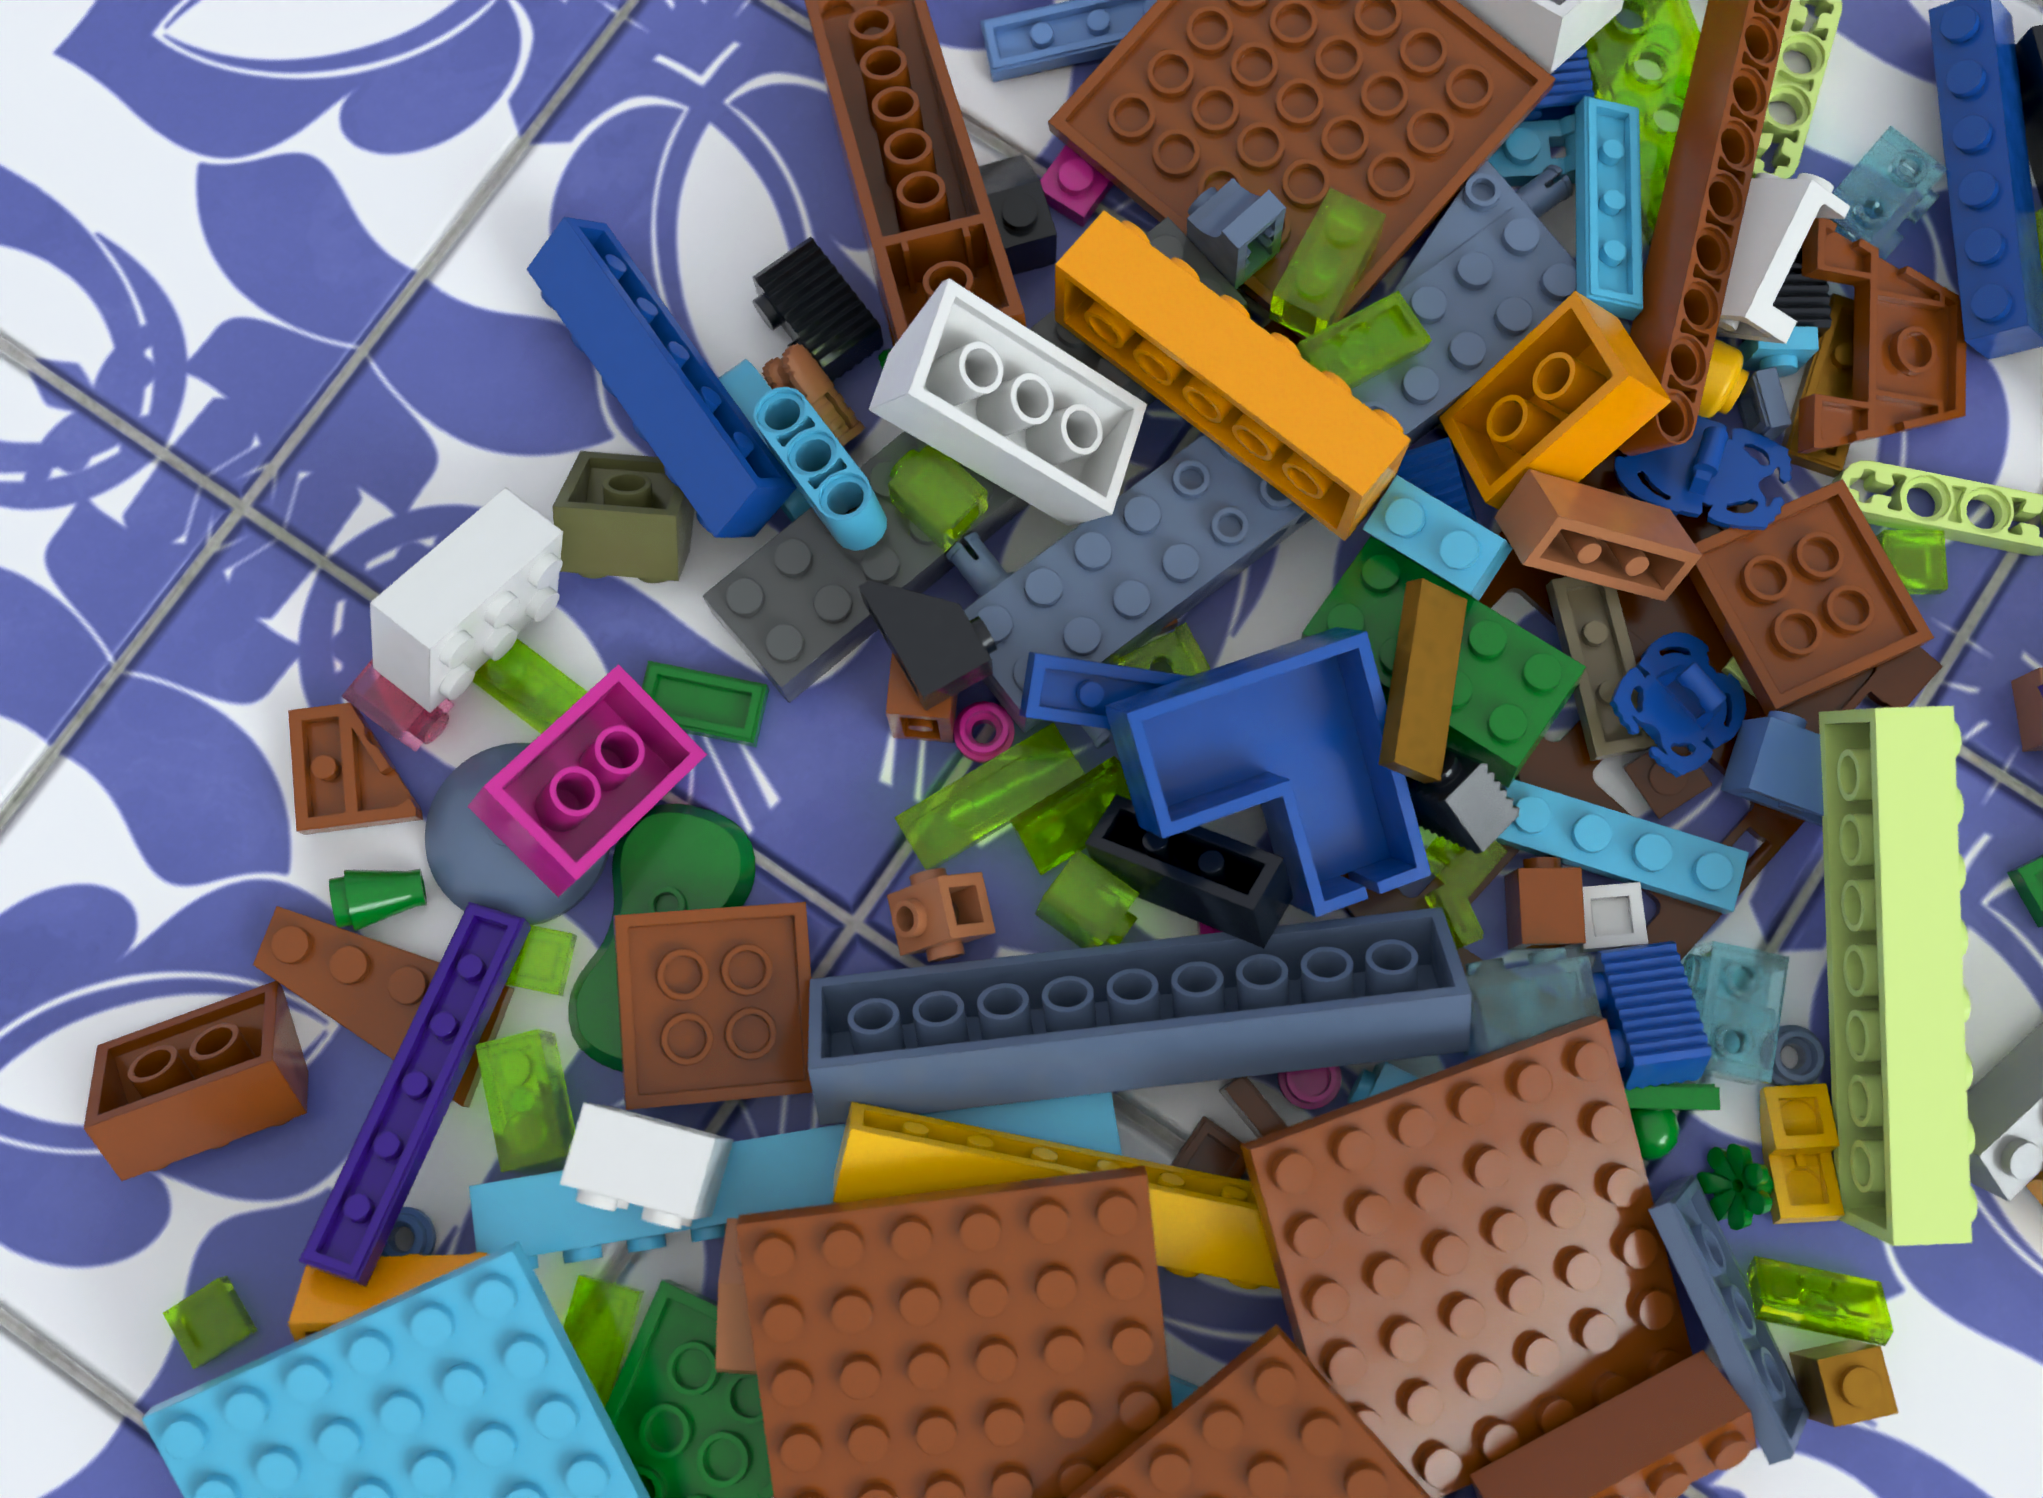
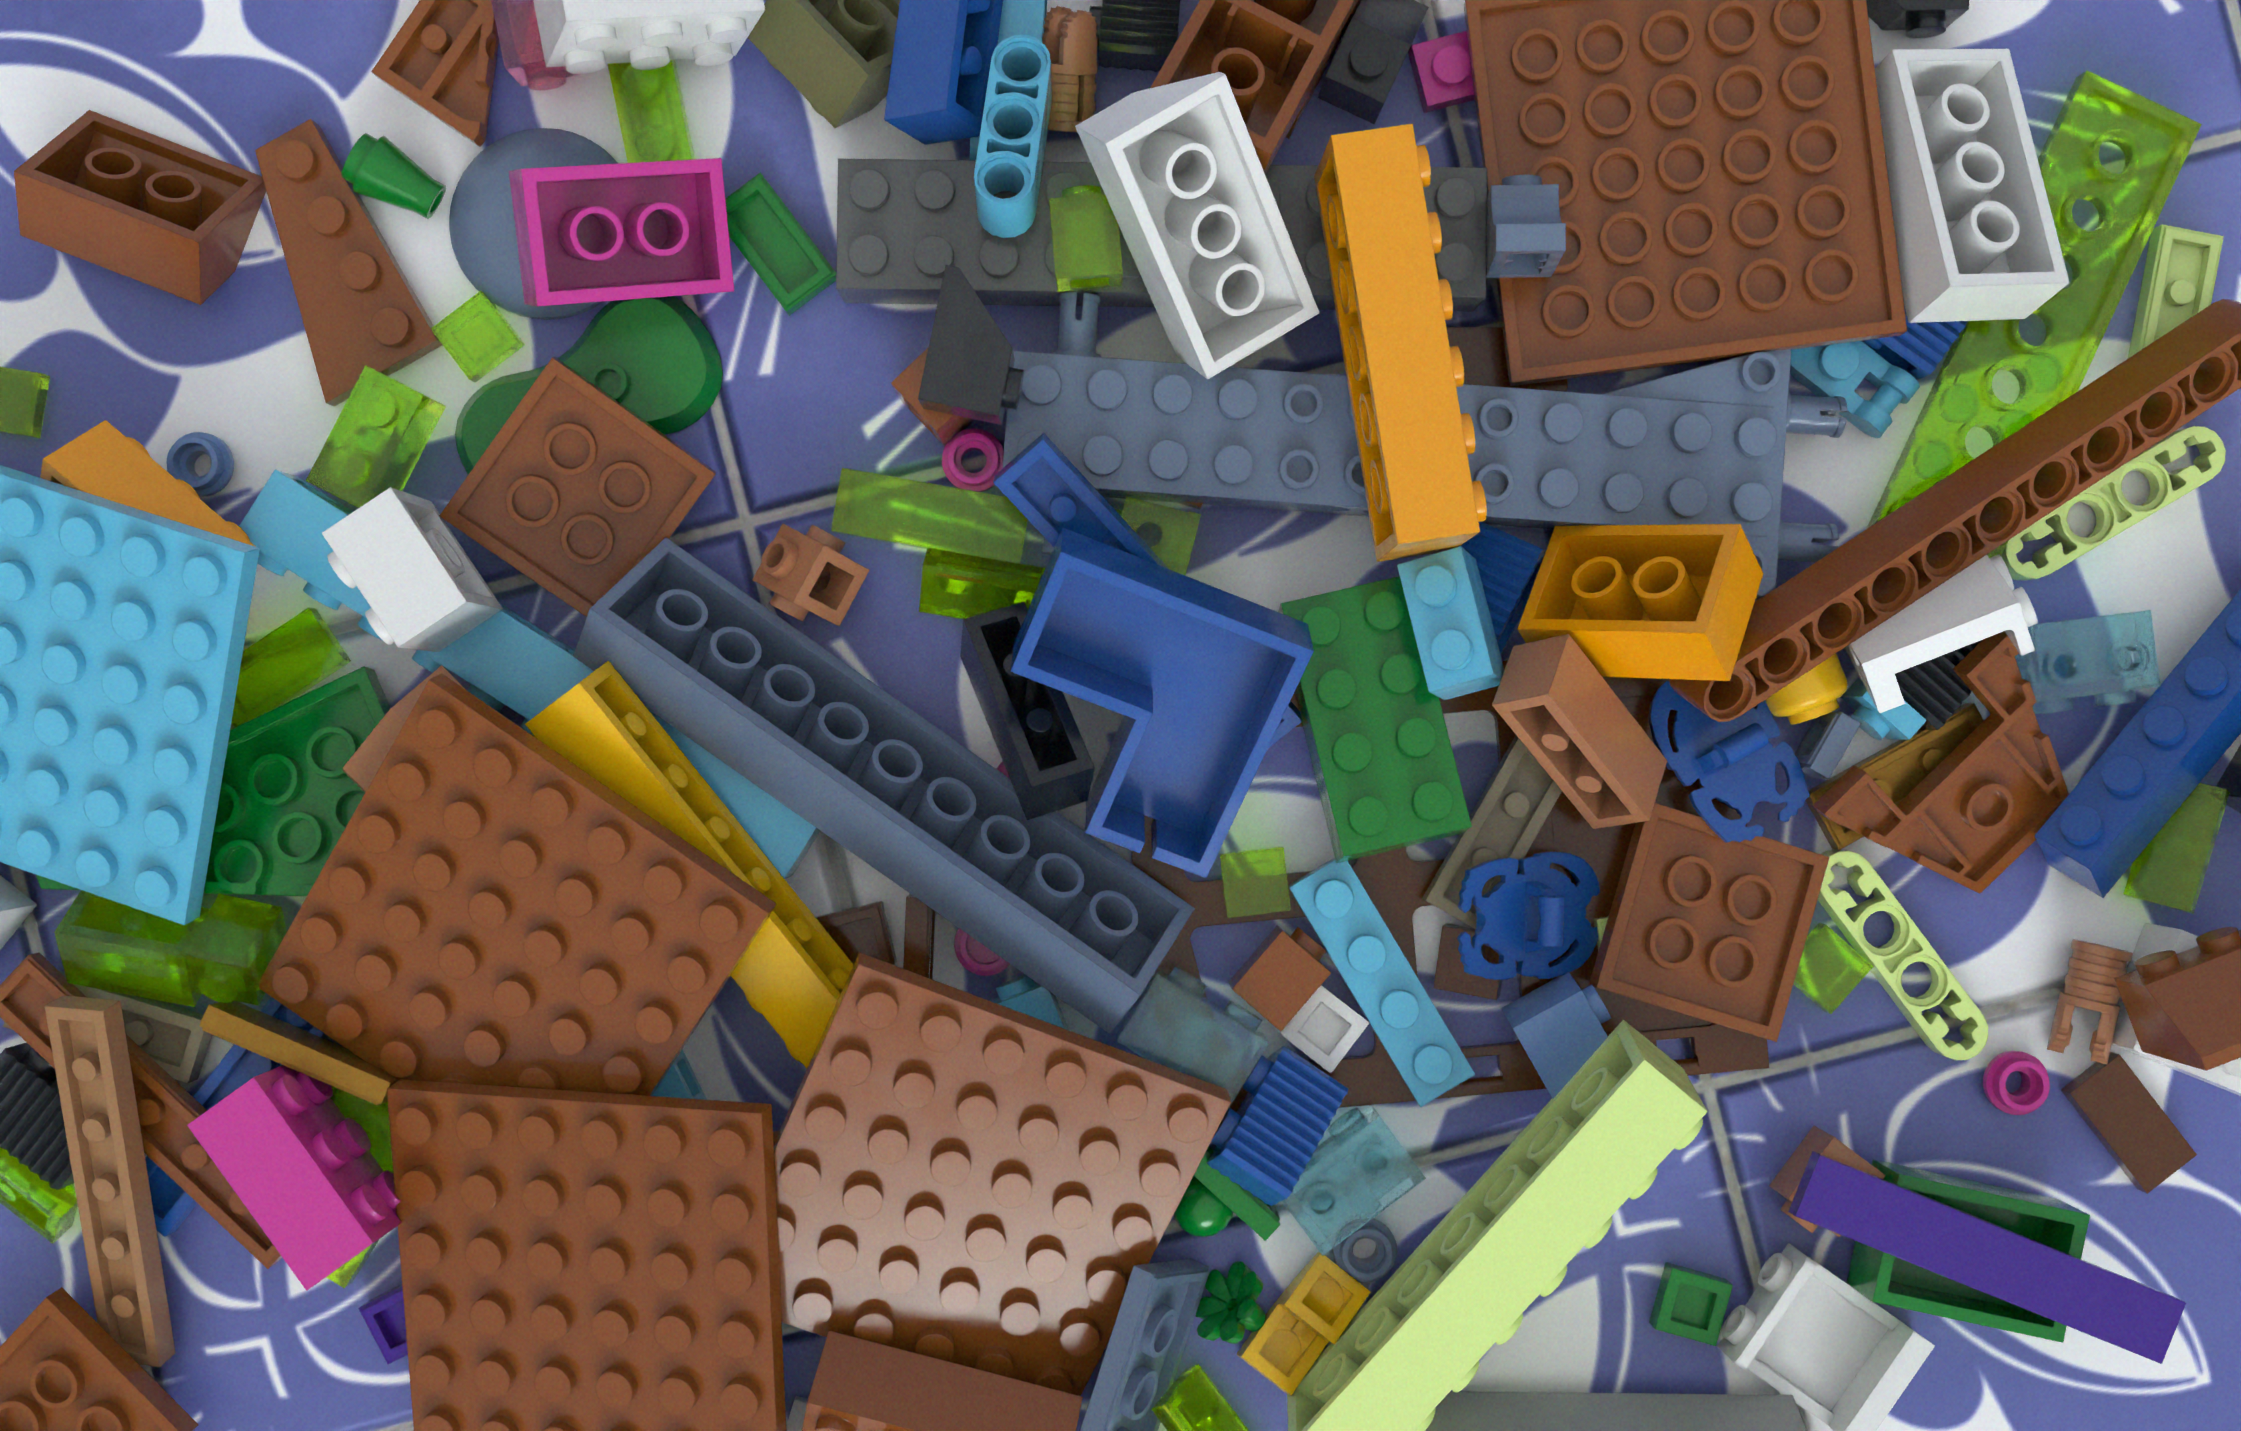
camera: 45 degrees right, 10 degrees up
dark purple tile [298,902,531,1287] -> none
clear neon green brick [1035,850,1139,948] -> none
clear neon green brick [1269,188,1386,345] -> none
clear neon green plate [1296,290,1432,389] -> none
pearl gold tile [1378,578,1467,783] -> none
black brick [1405,746,1520,855] -> none
clear neon green tile [1424,880,1484,950] -> none
medium azure tile [1575,96,1643,320] -> none

